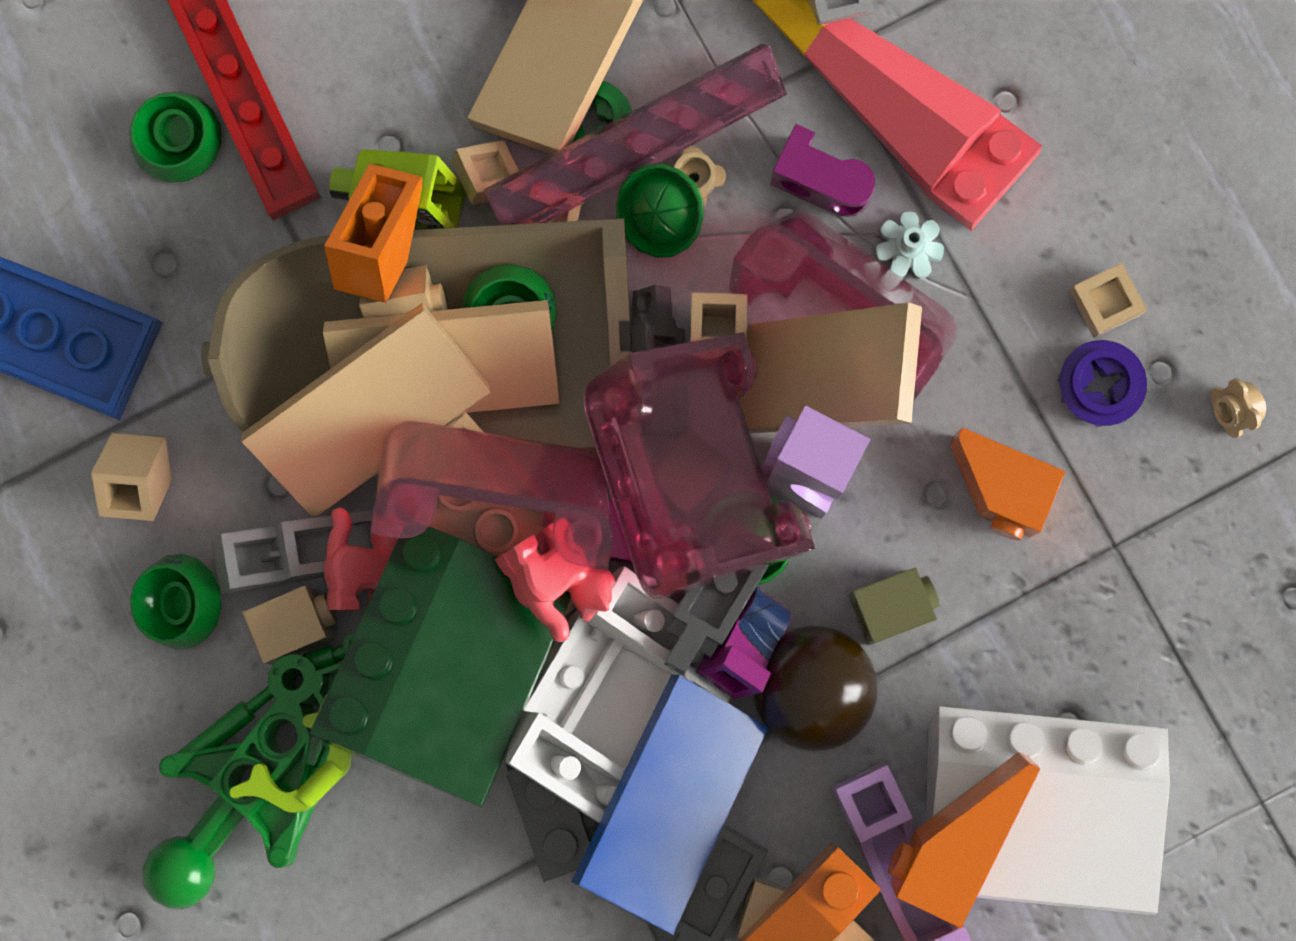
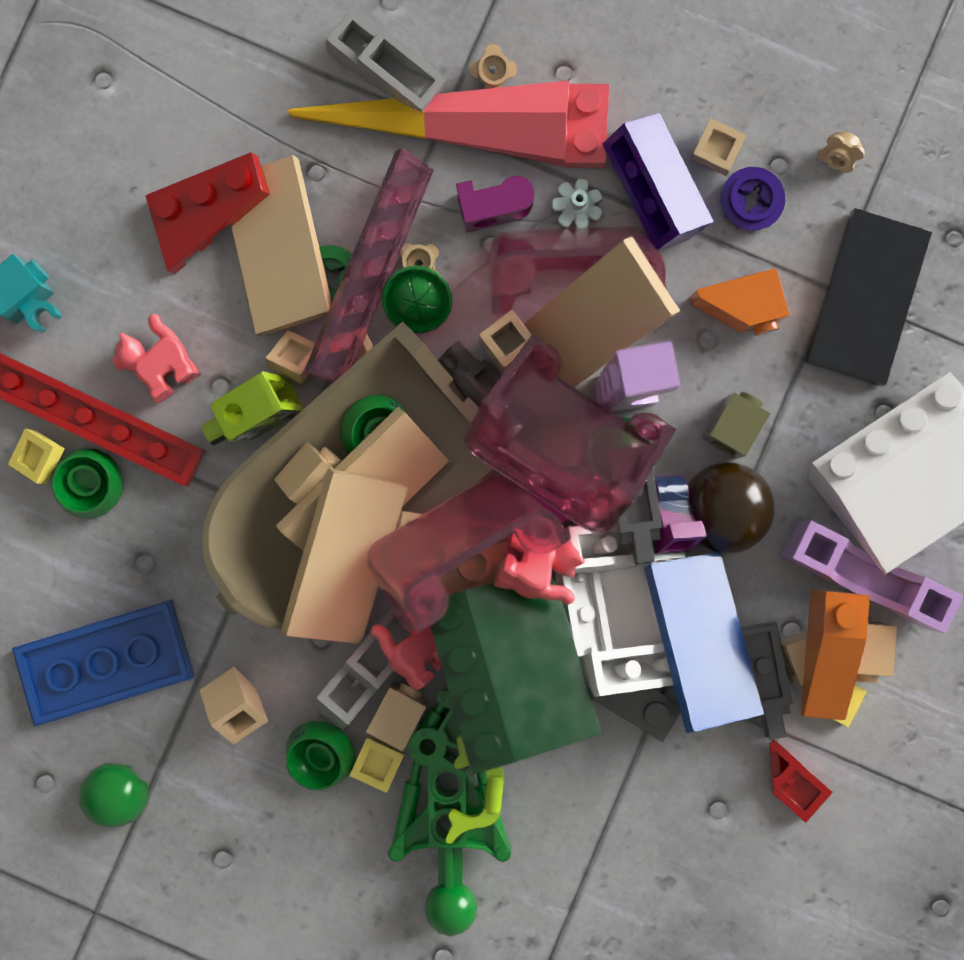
camera: 45 degrees left, 5 degrees up
orange slope [324,163,423,303] -> none
orange slope [888,752,1040,928] -> none
none -> light yellow plate [8,428,65,484]
none -> coral animal [112,314,201,403]
none -> light yellow plate [349,735,405,793]
none -> tan plate [469,44,517,89]
none -> brick [602,113,714,252]
none -> black tile [805,208,932,386]

